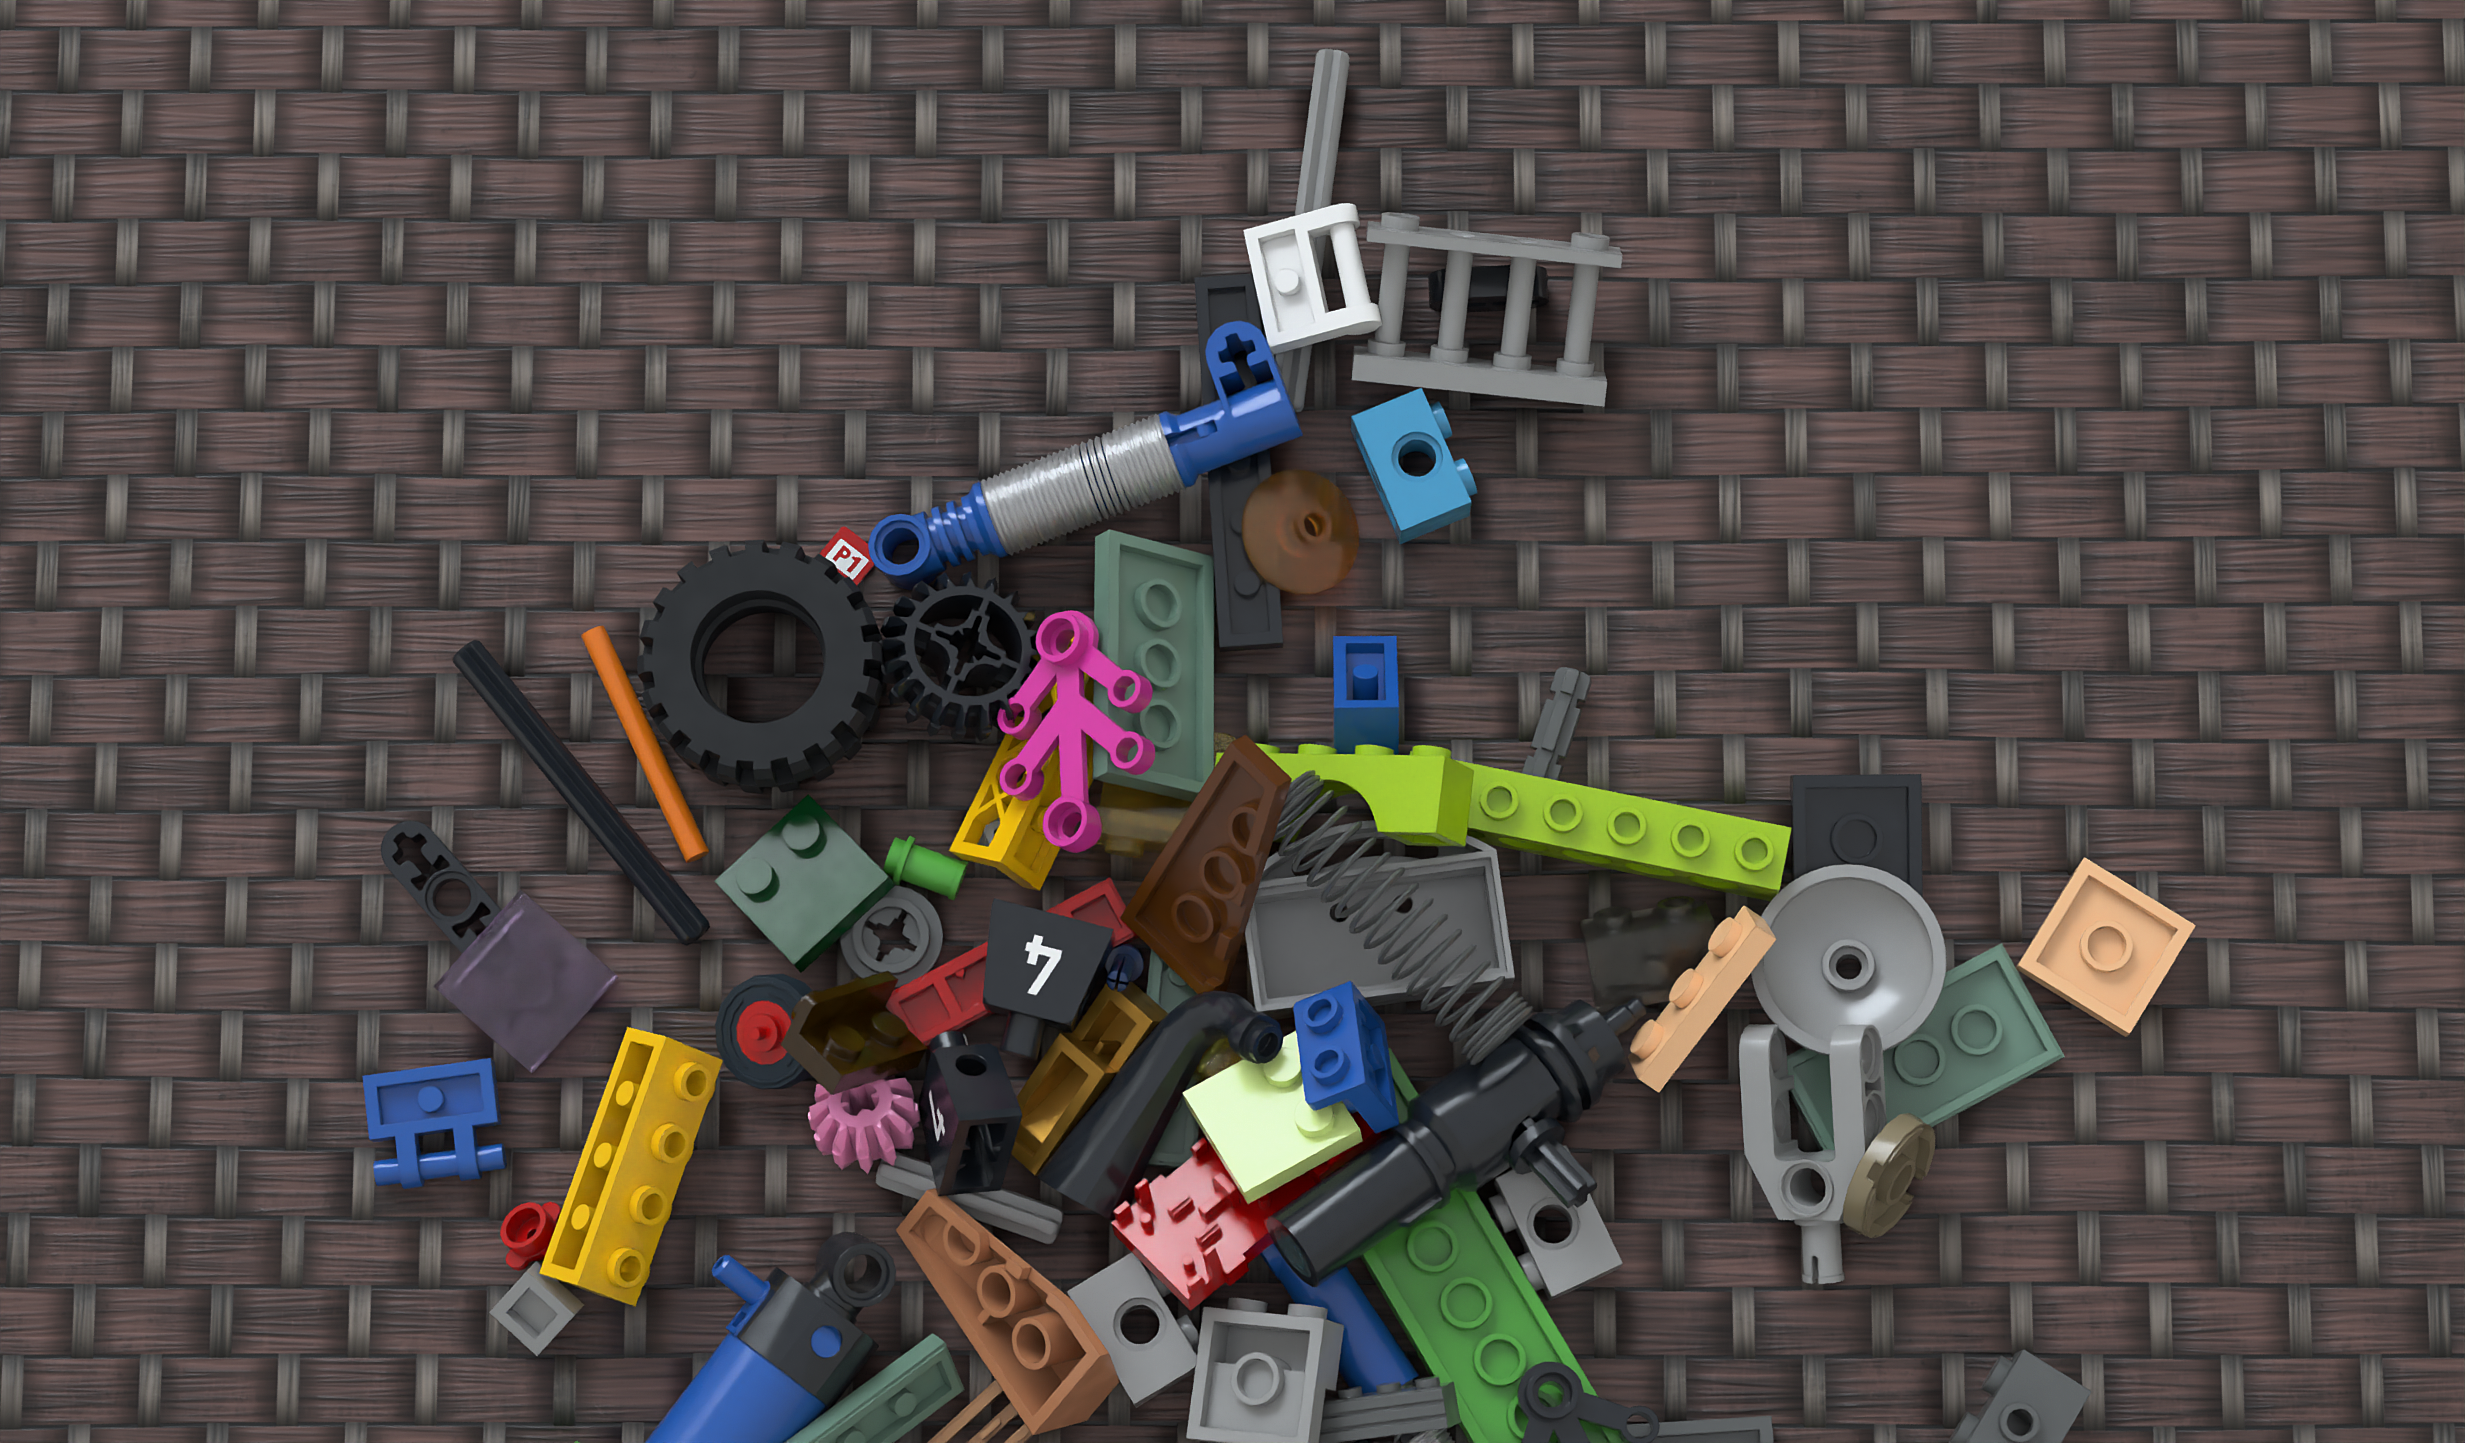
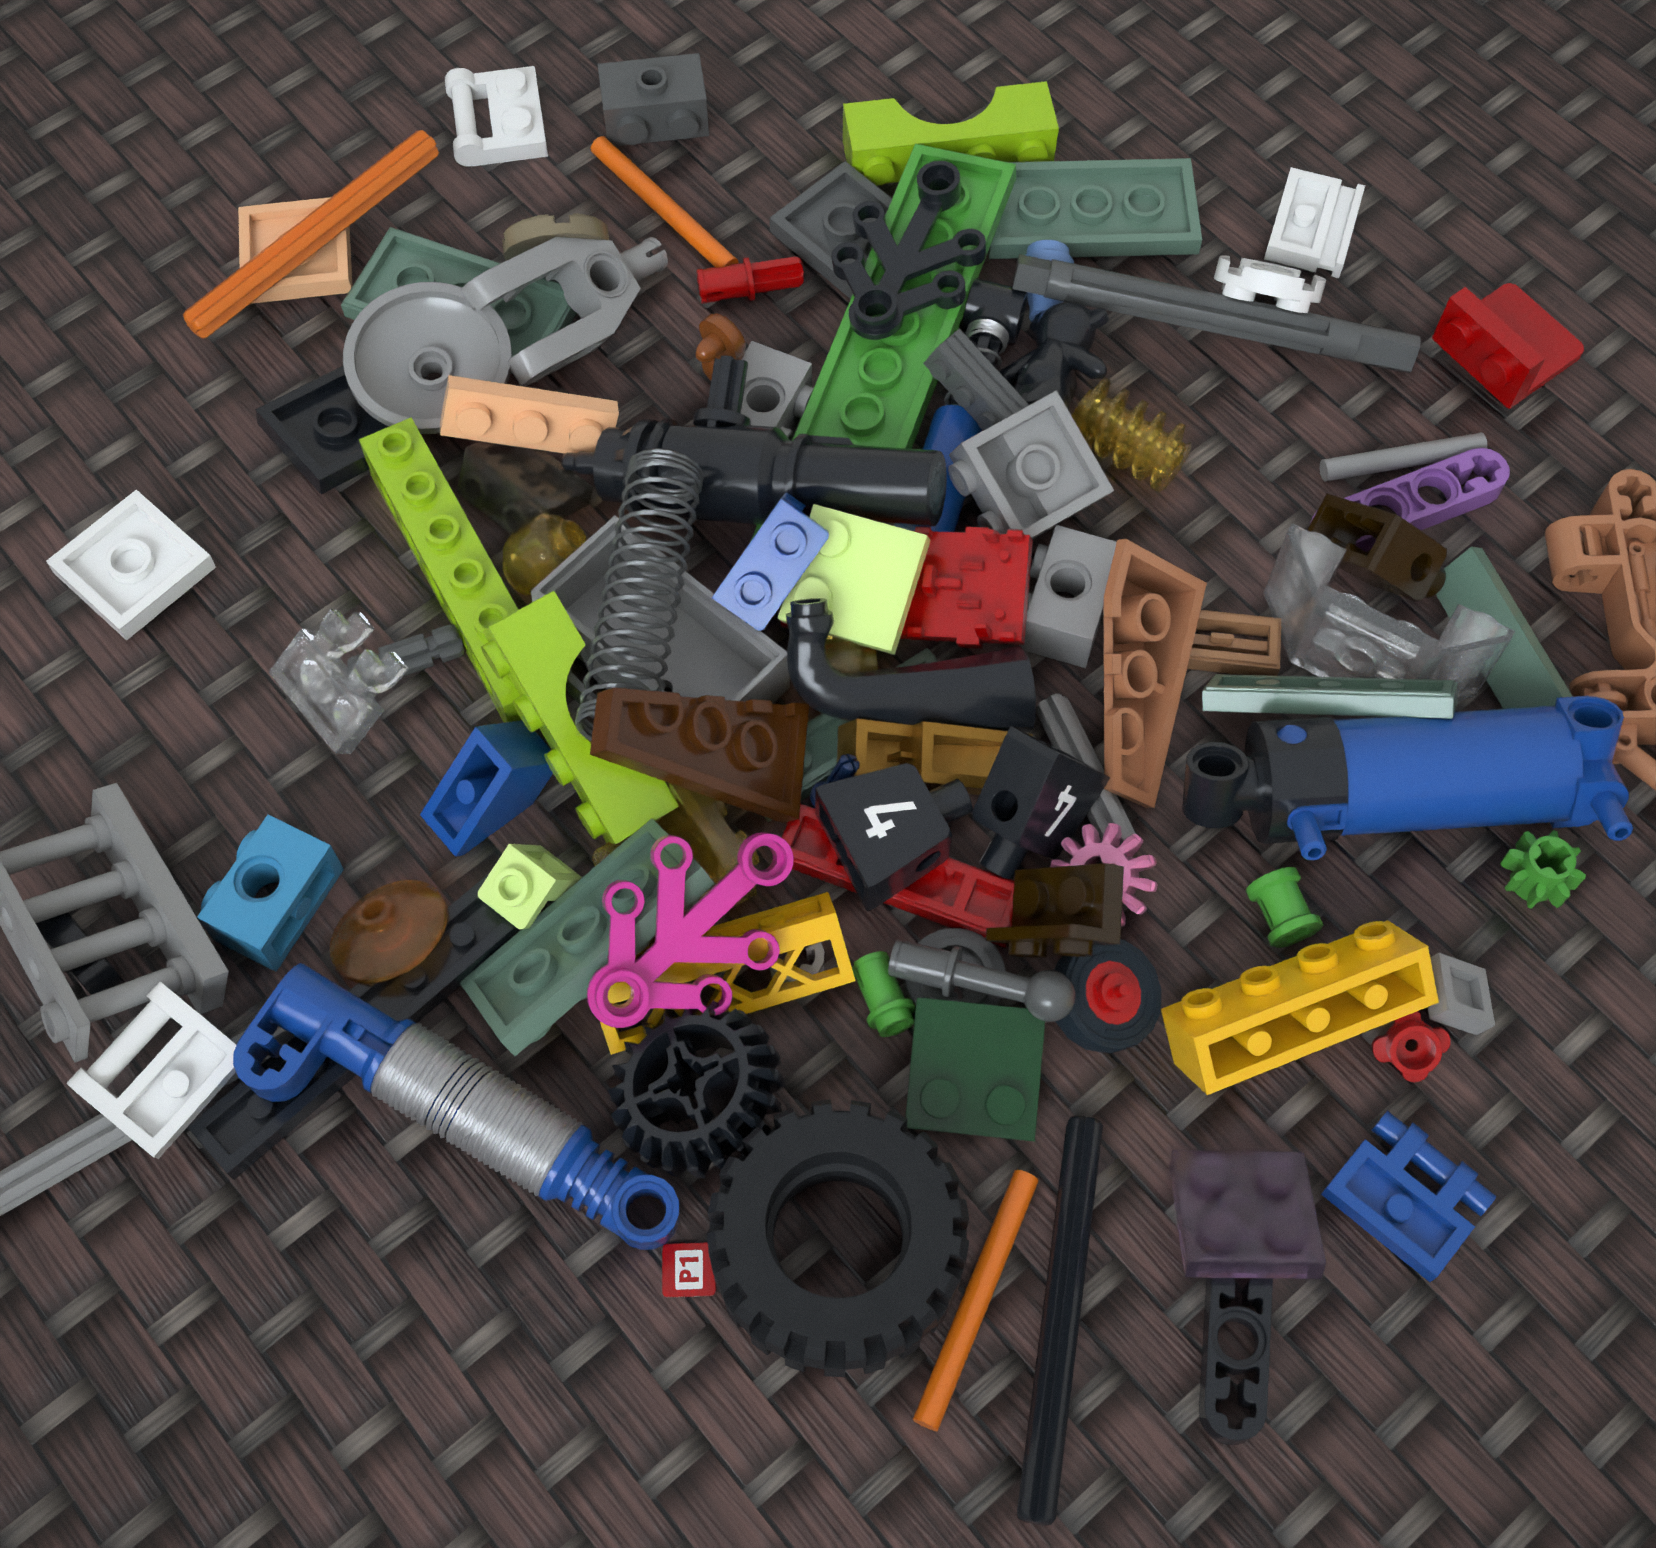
camera: 135 degrees left, 15 degrees down
none -> white plate [46,490,216,641]
none -> orange axle [183,130,439,339]
none -> clear plate [269,609,409,754]
none -> white plate [445,66,548,167]
none -> yellowish green bracket [478,844,582,929]
none -> clear yellow head [502,513,587,596]
none -> orange bar [591,136,739,268]
none -> red axle [696,256,804,304]
none -> dark orange piece [696,314,746,380]
none -> dark grey pin [888,939,1076,1022]
none -> bright green bush [1245,867,1324,948]

